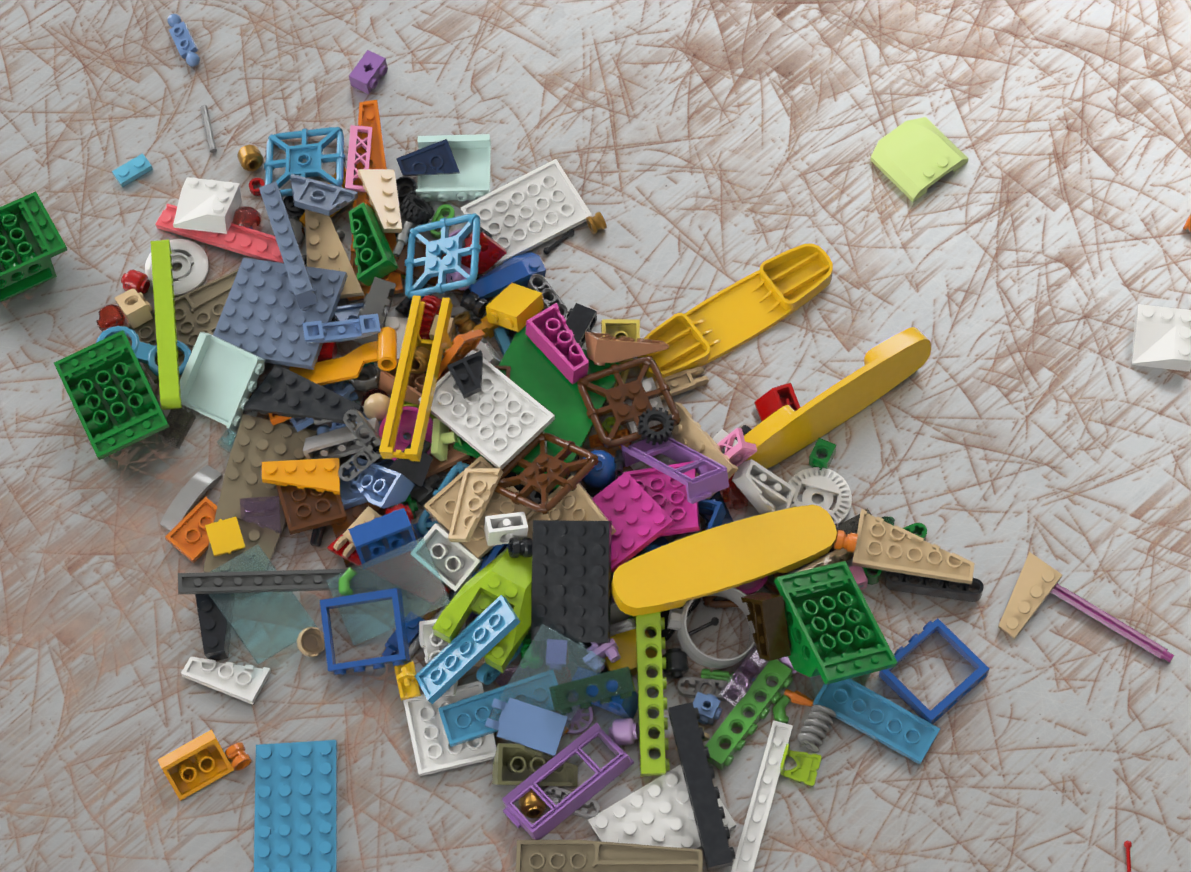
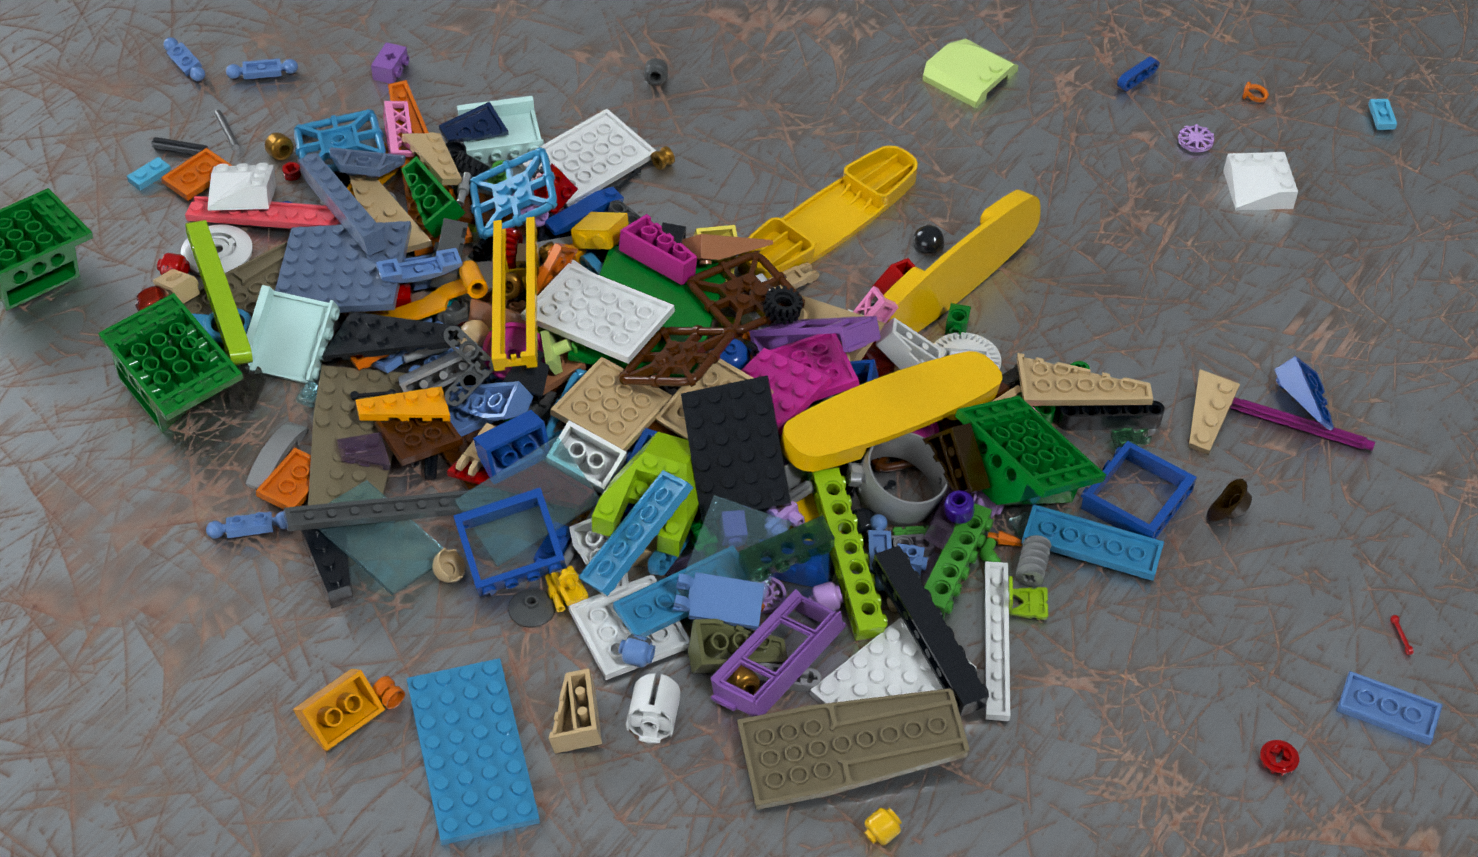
camera: 20 degrees left, 15 degrees down
white wing [181,657,271,705] -> none
yellow piece [205,516,245,557] -> none
clear red hair [232,206,261,227] -> none
bright green arm [339,567,357,596] -> none
black wing [447,350,483,399] -> none
tan wing [448,468,503,542] -> none
black wheel [463,292,489,317] -> none
white brick [484,512,528,546] -> none
black wheel [508,538,533,558] -> none
orange wheel [834,530,858,553] -> none
none -> black axle [152,137,208,155]
none -> orange plate [161,148,232,201]
none -> medium blue plate [206,511,287,539]
none -> medium blue plate [226,58,298,80]
none -> black hinge [350,389,396,400]
none -> dark grey dish [509,589,555,628]
none -> yellow bar [545,573,565,612]
none -> tan wedge [549,668,602,754]
none -> medium blue head [619,634,656,668]
none -> white cylinder [626,673,681,743]
none -> dark grey head [644,58,668,86]
none -> medium blue plate [867,514,892,591]
none -> black hair [914,225,944,253]
none -> dark purple head [945,490,975,524]
none -> clear green plate [1110,427,1152,450]
none -> blue beam [1117,56,1159,92]
none -> lavender wheel [1178,124,1214,152]
none -> dark brown piece [1207,479,1252,522]
none -> wedge [1274,356,1334,431]

